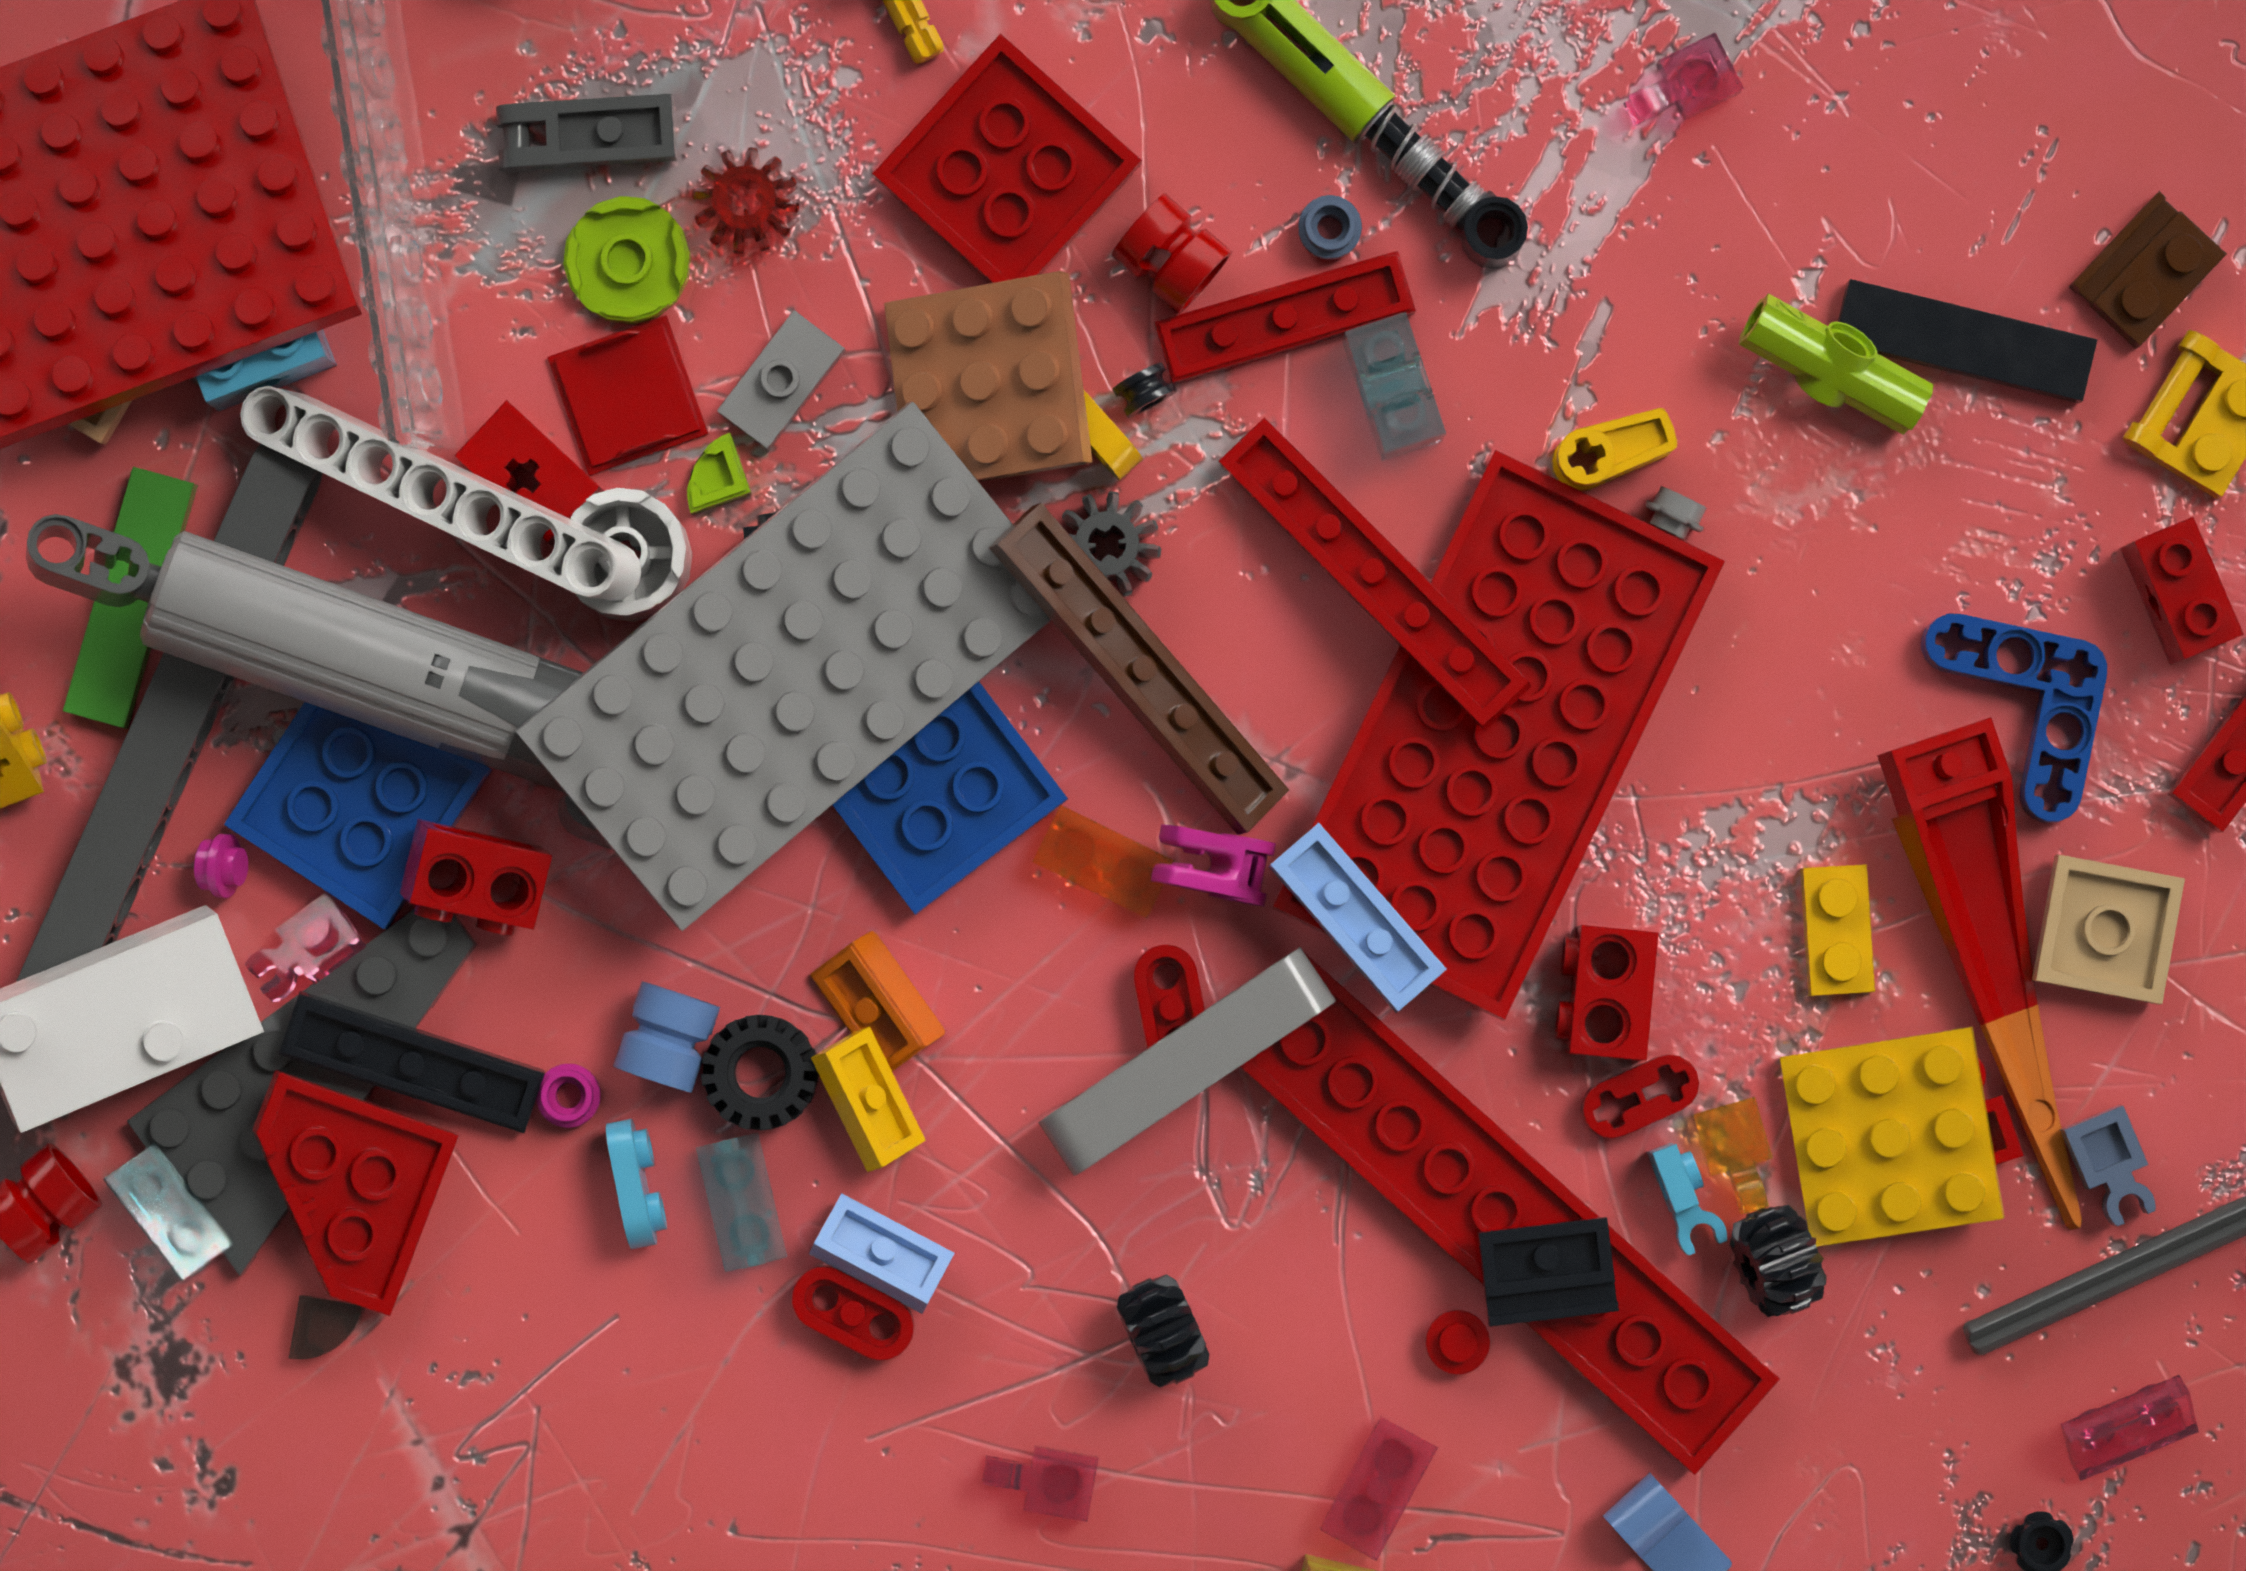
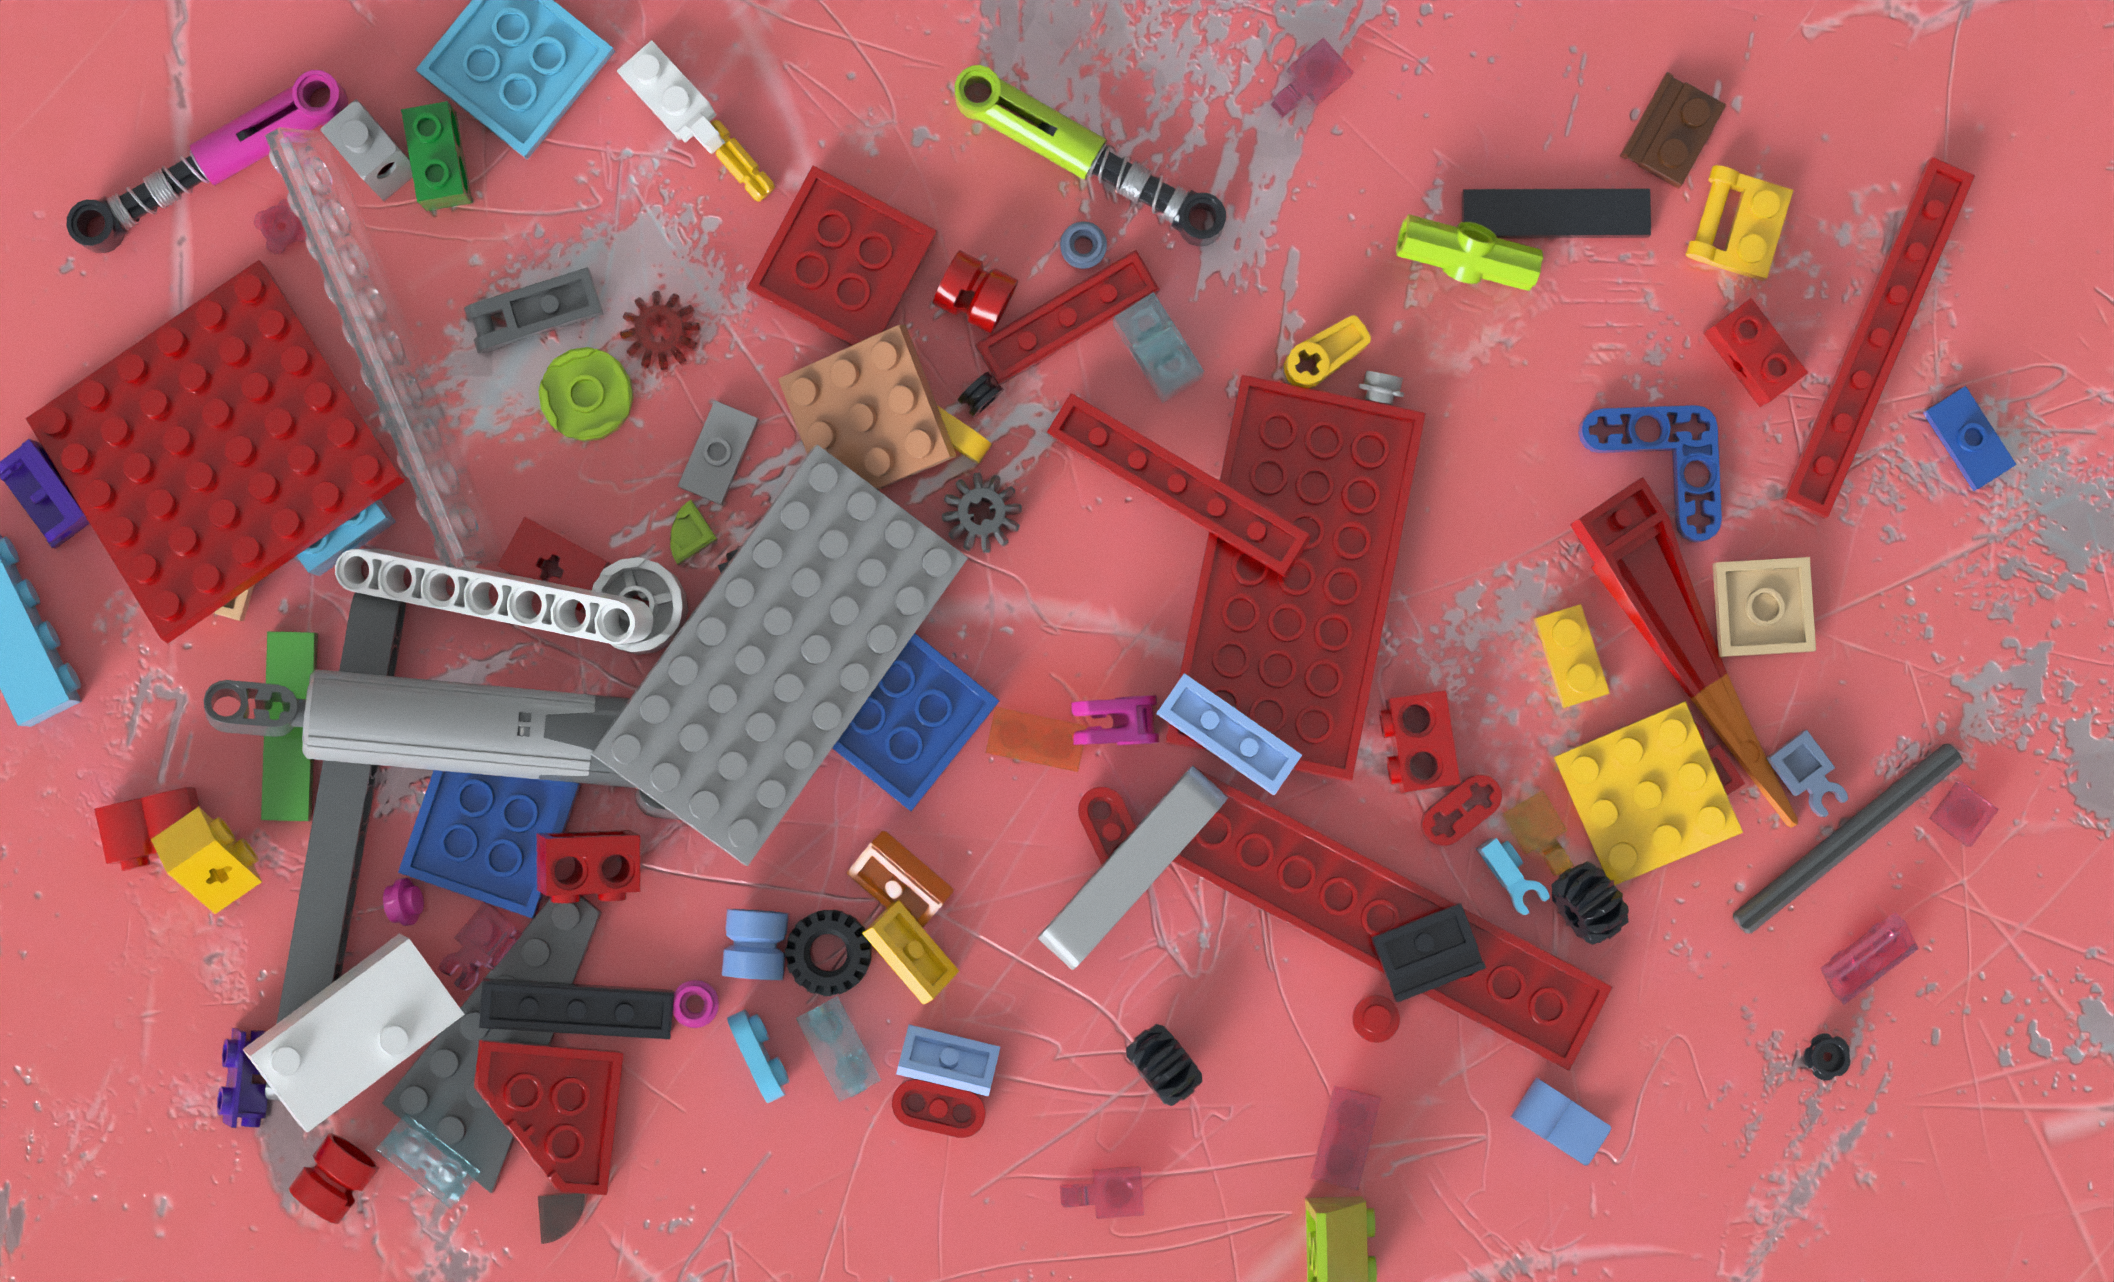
camera: 25 degrees left, 0 degrees up
red piece [547,315,709,476] -> none
reddish brown plate [989,503,1289,835] -> none

